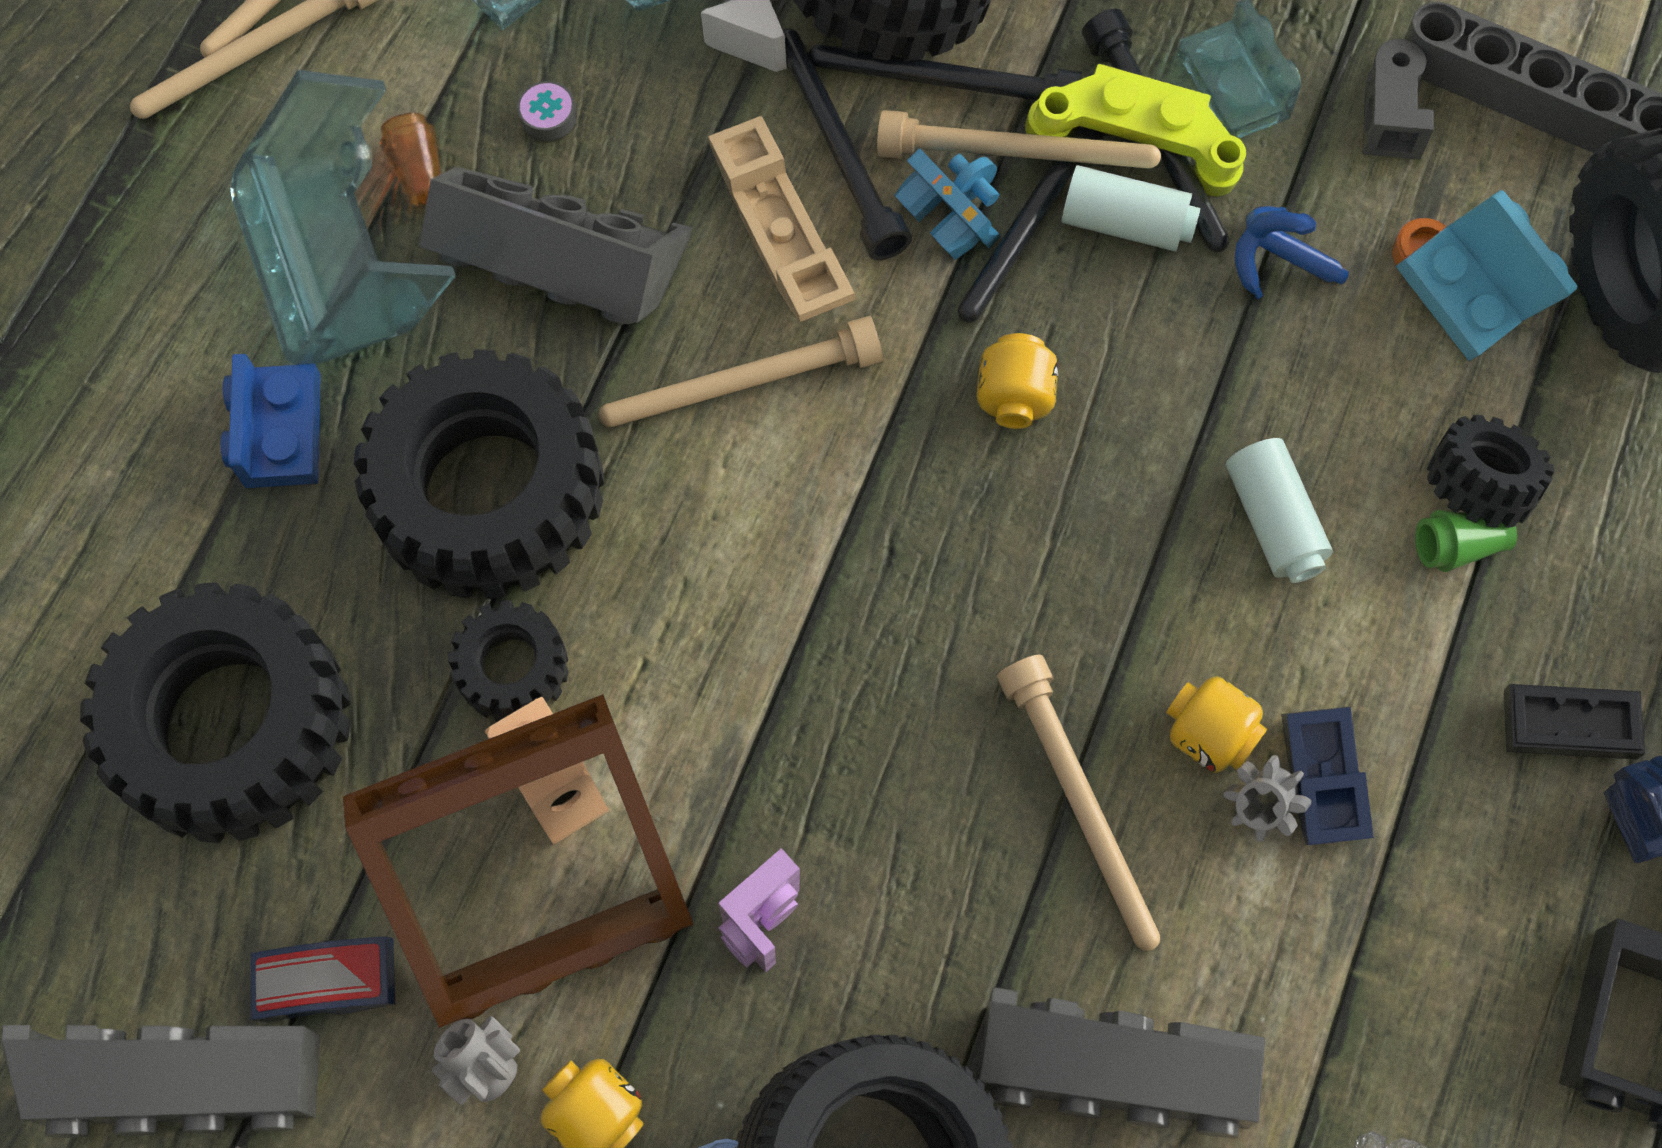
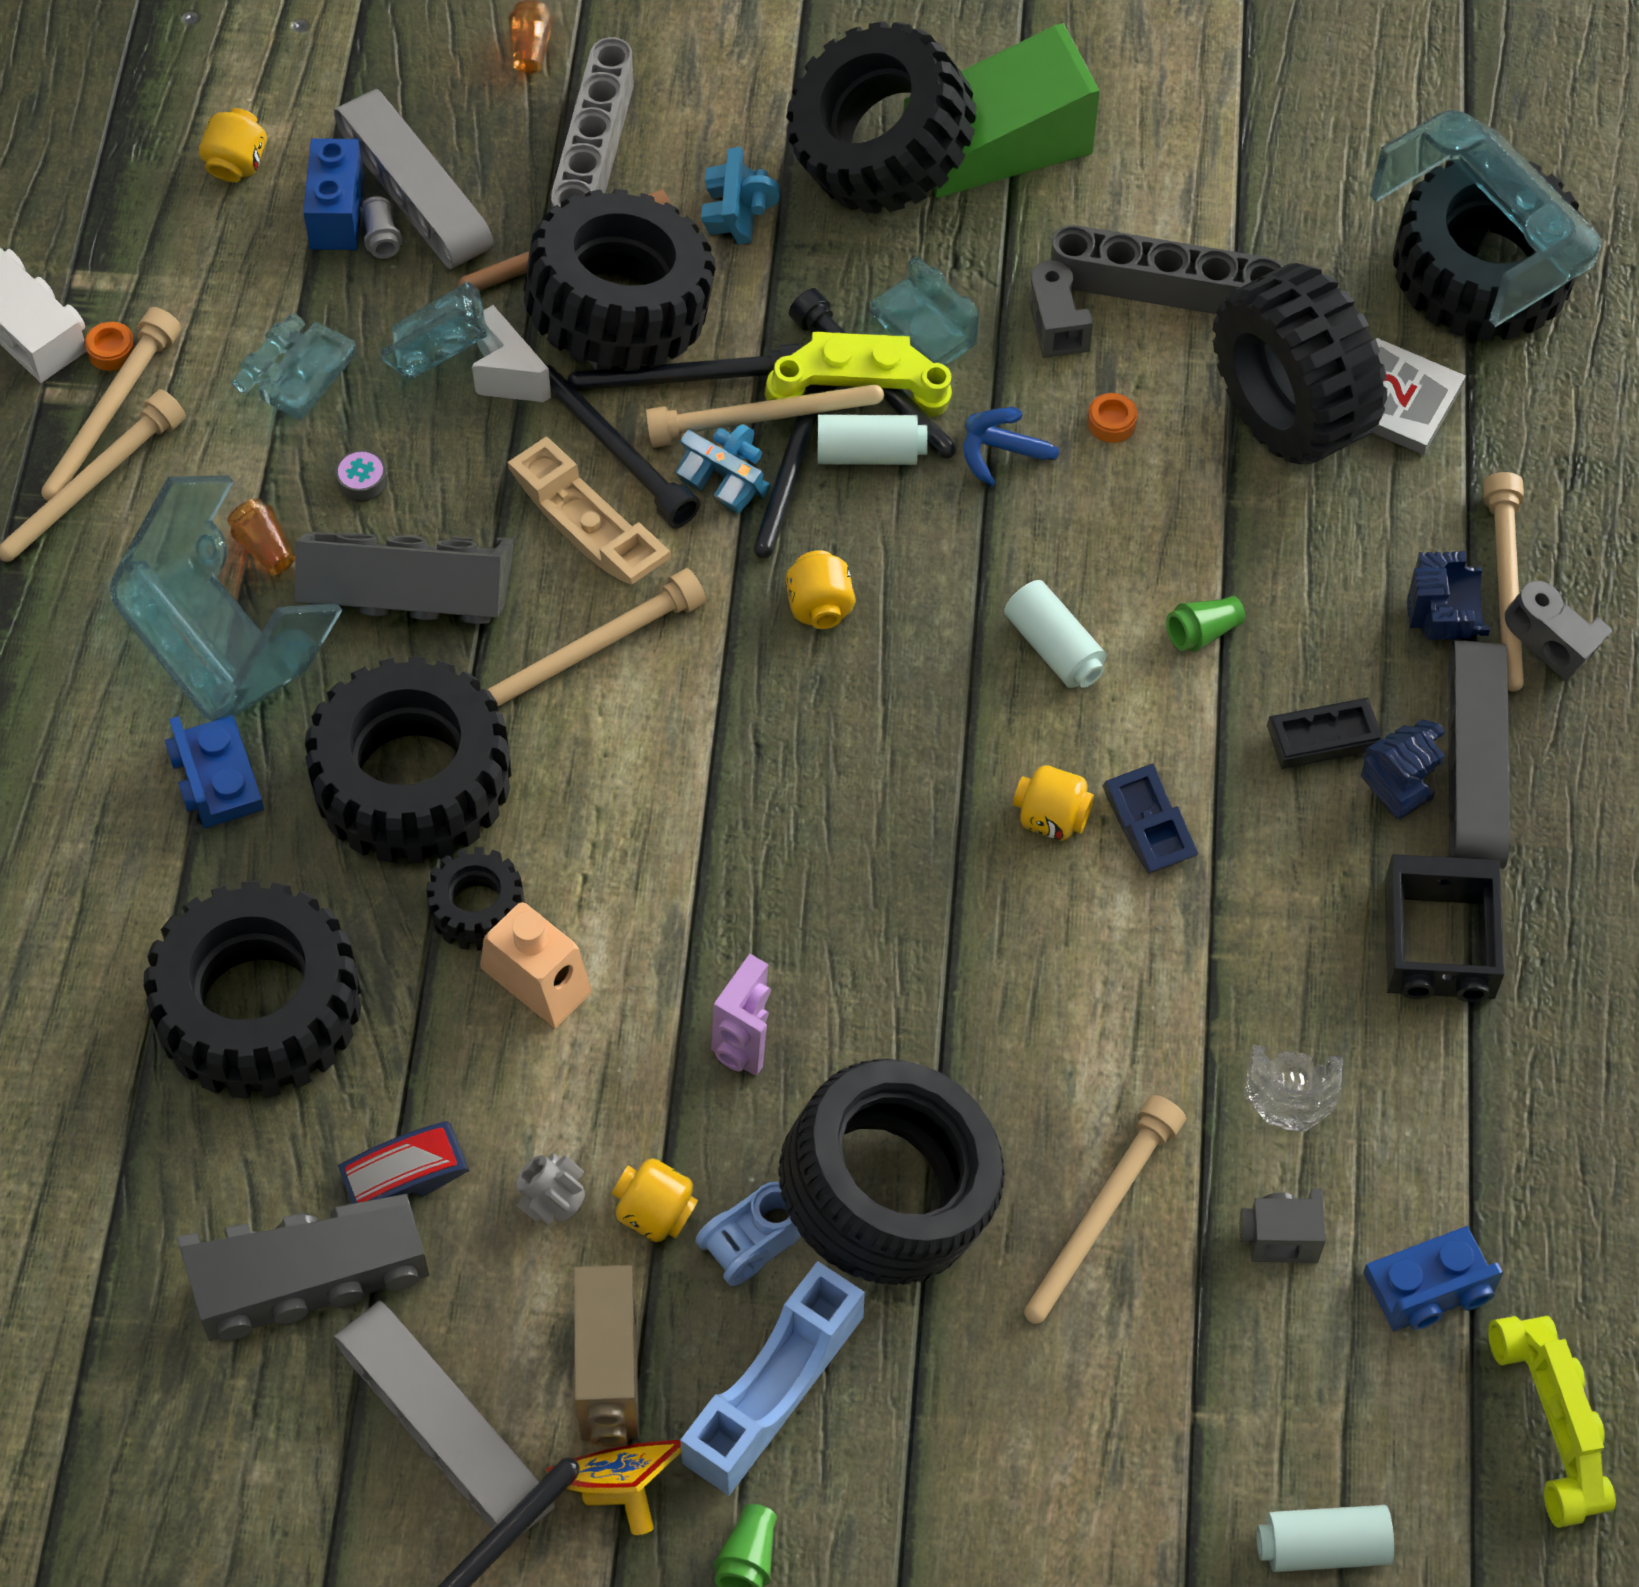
camera: 20 degrees left, 10 degrees down
reddish brown window [343,694,693,1028] -> none
dark grey wedge [978,987,1265,1138] -> none
tan piece [996,655,1160,951] -> none
light grey gear [1223,755,1312,842] -> none
medium azure bracket [1395,190,1577,361] -> none
black tyre [1427,415,1554,528] -> none

